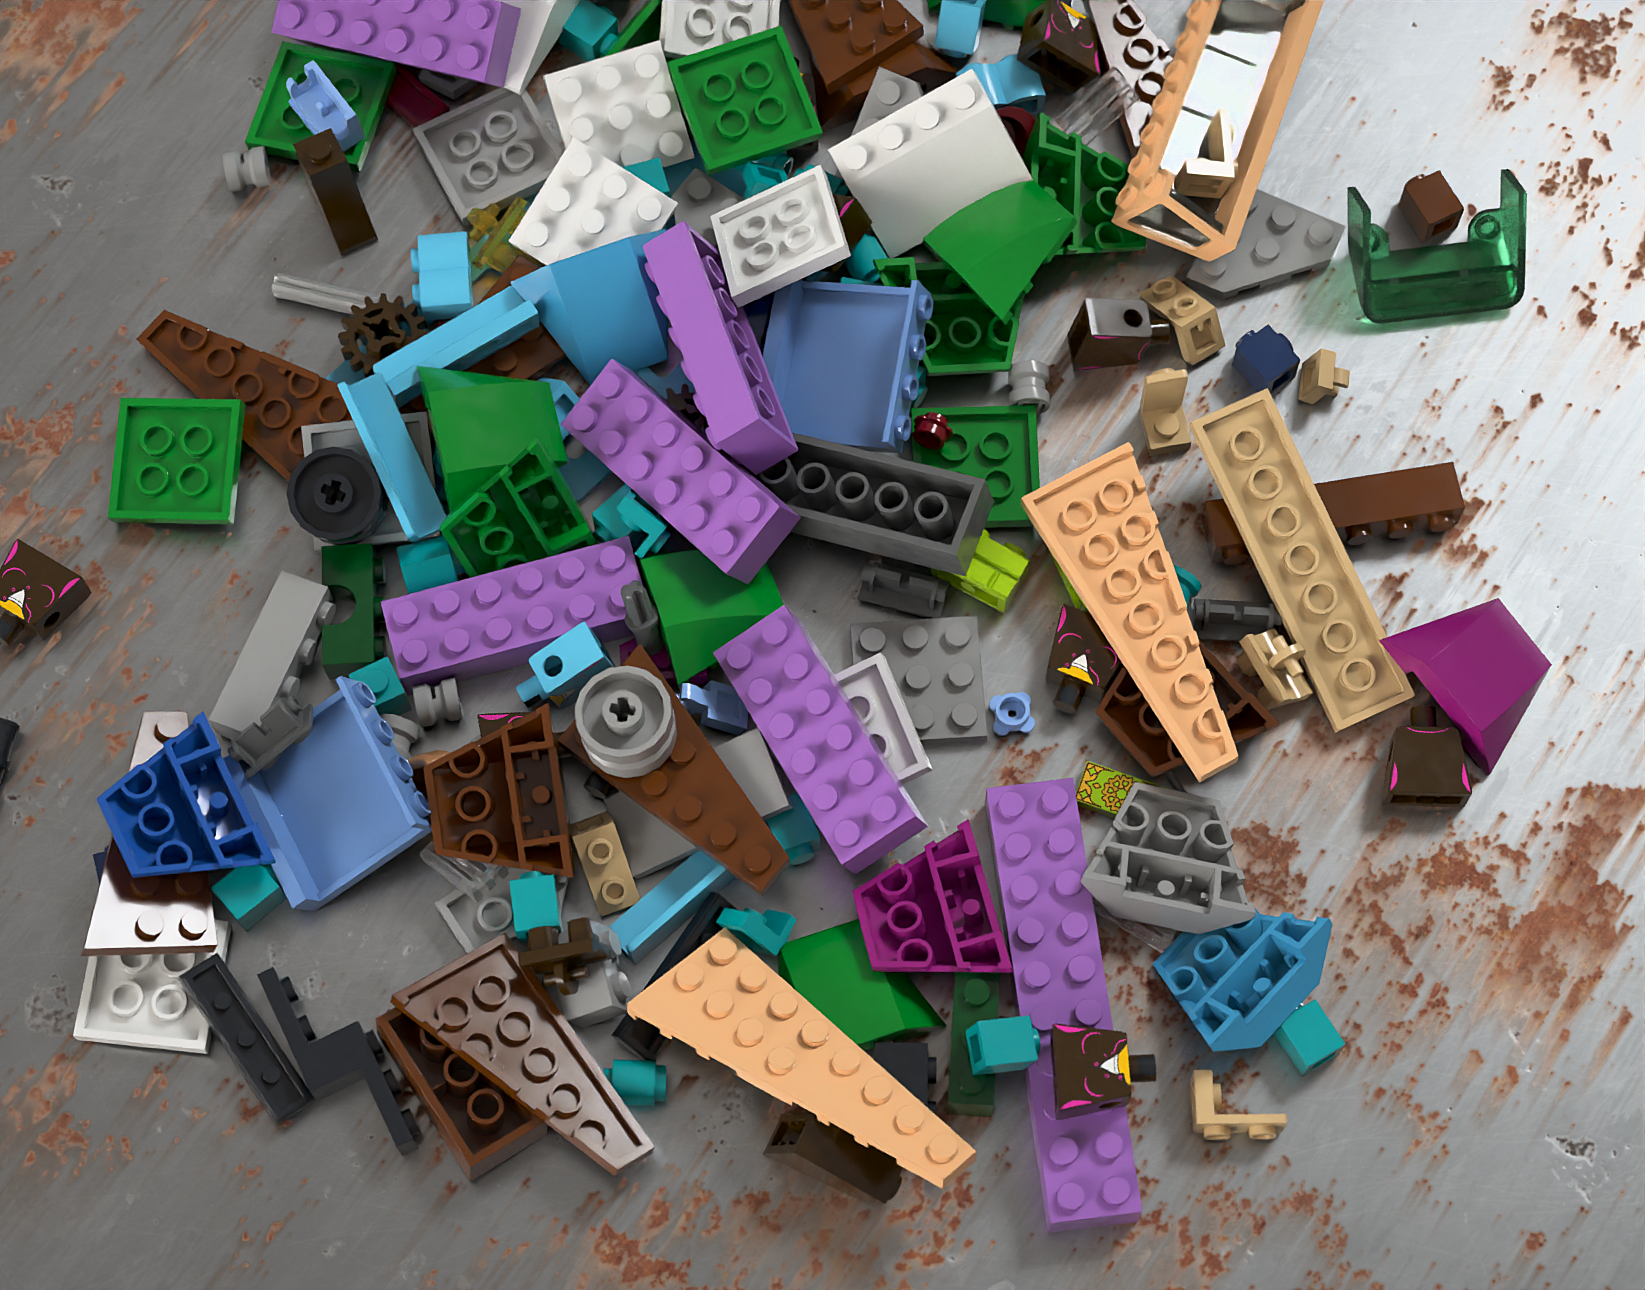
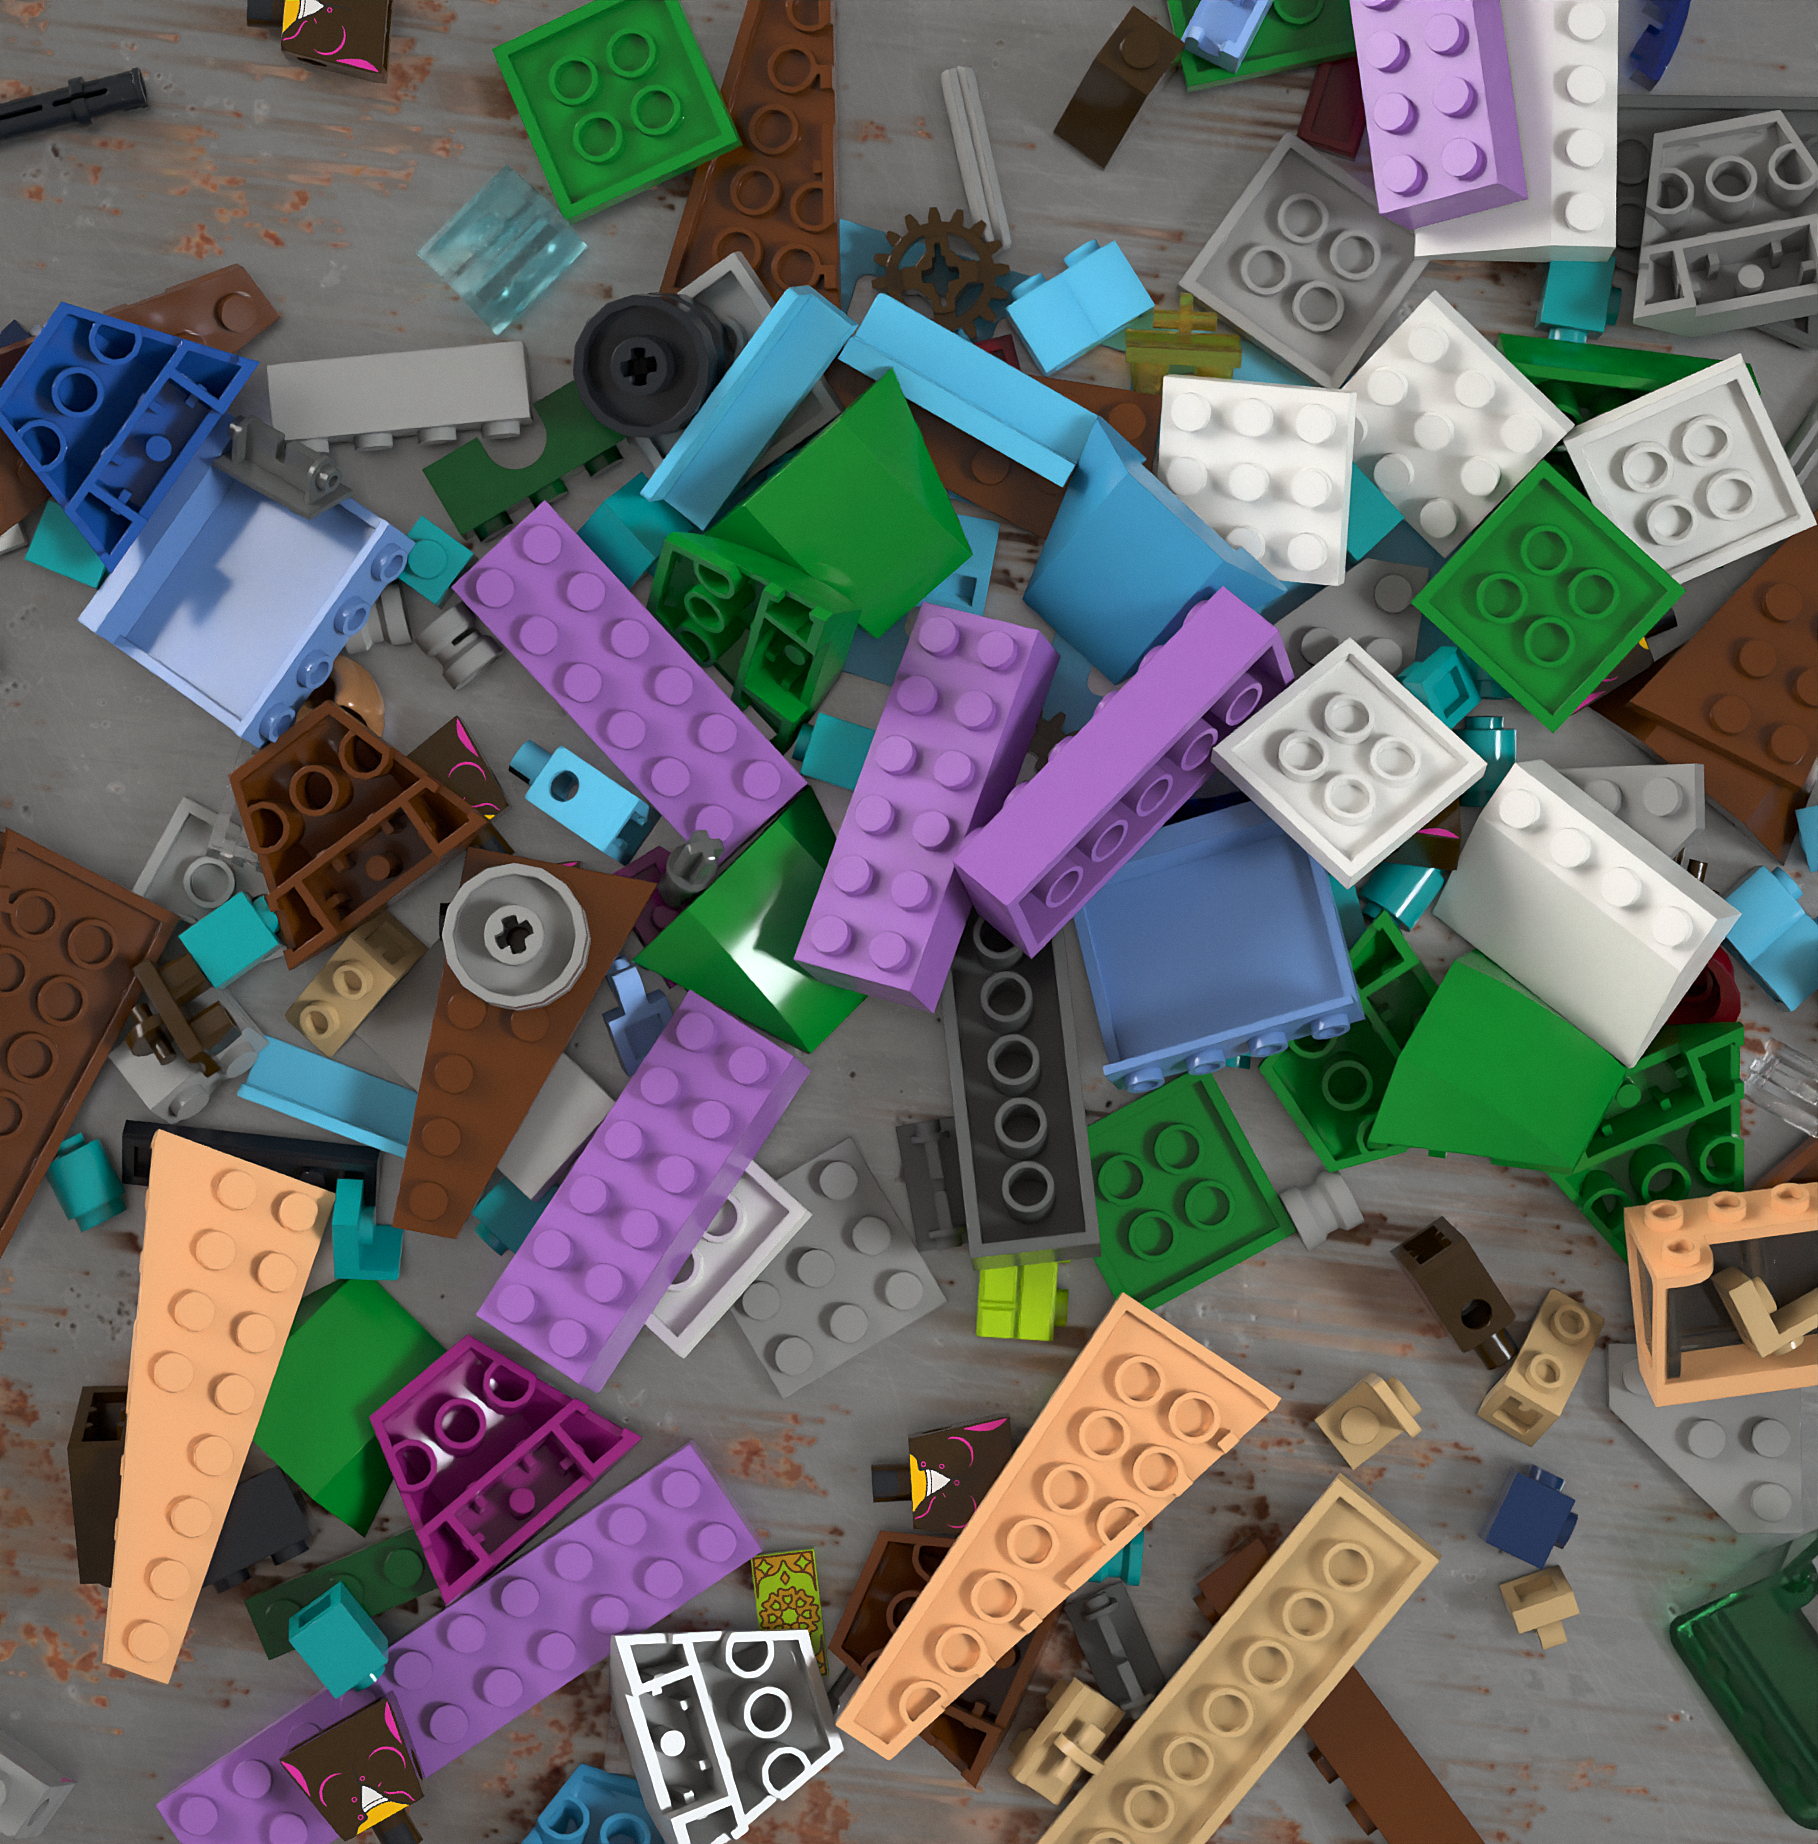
camera: 60 degrees right, 20 degrees up
teal bracket [616,489,671,559] -> none
dark red plate [912,412,953,450] -> none
light blue plate [989,692,1035,736] -> none
none -> clear light blue bracket [416,164,588,336]

